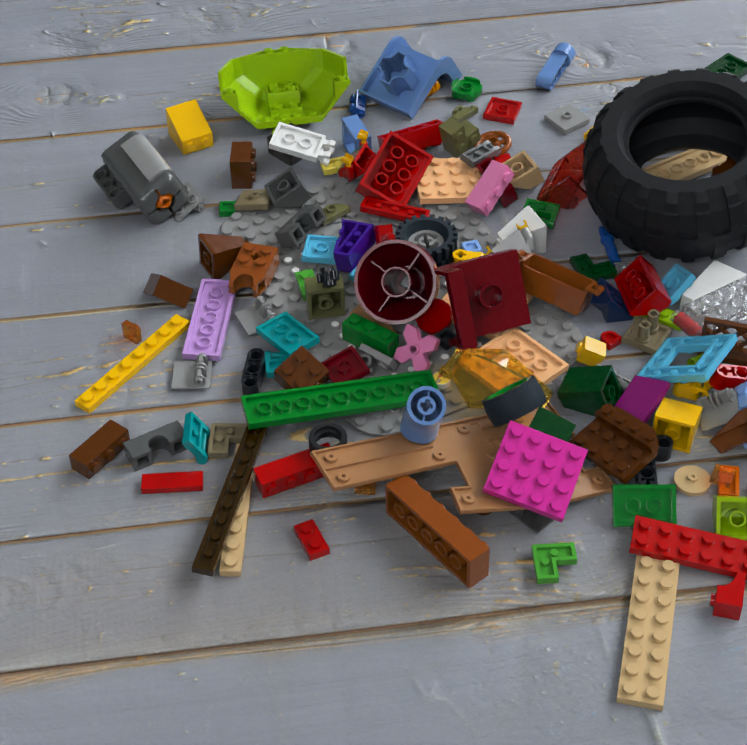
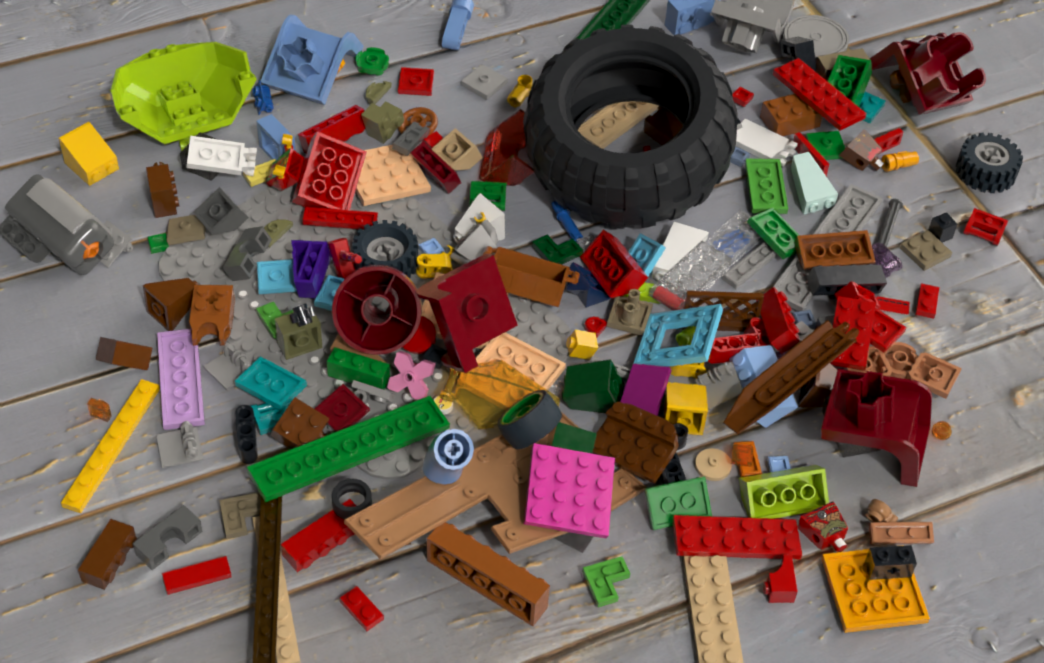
camera: 20 degrees left, 5 degrees up
teal plate [182,411,210,464] -> none
bright pink brick [465,160,515,216] -> none

